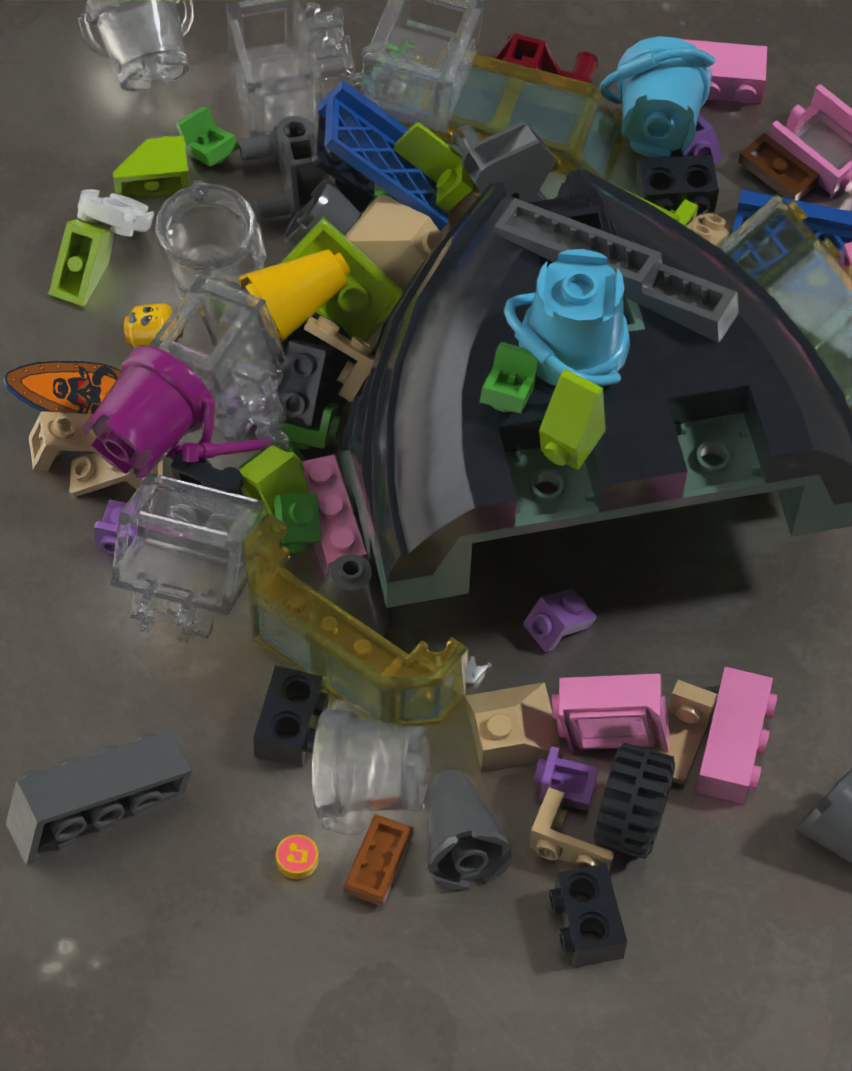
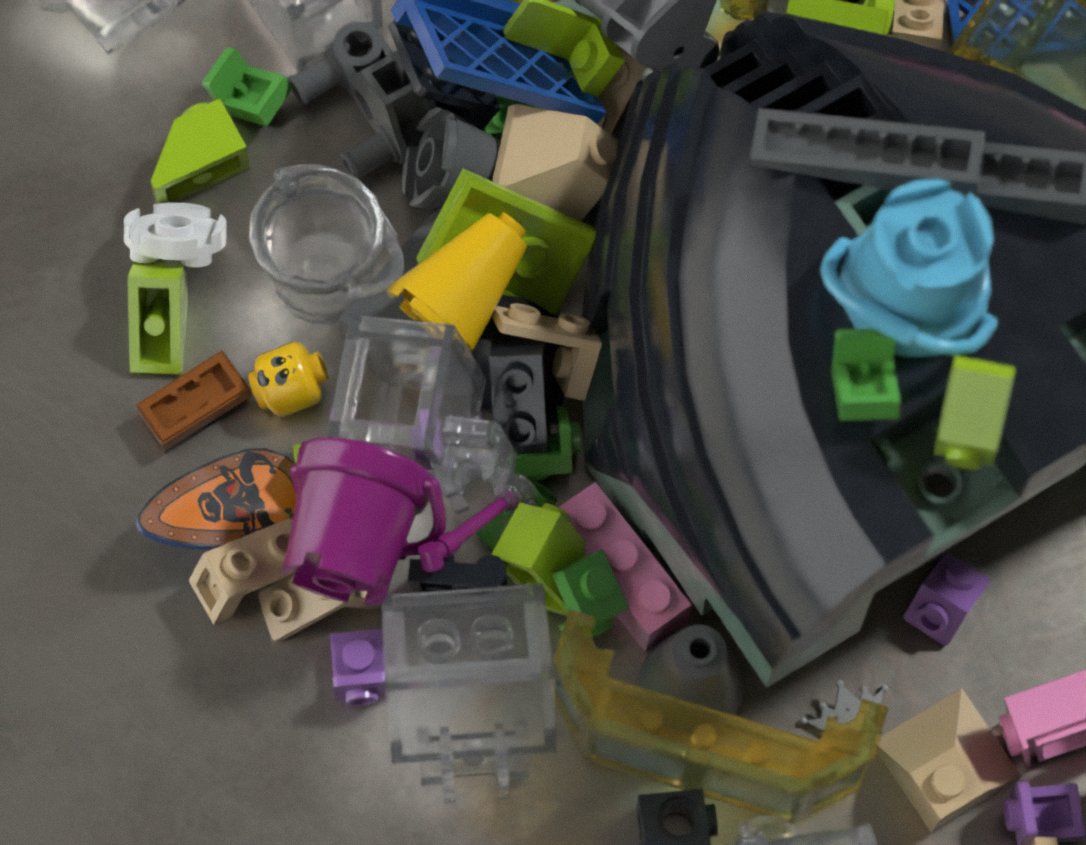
camera: 20 degrees left, 10 degrees up
none -> dark orange plate [135,350,252,451]

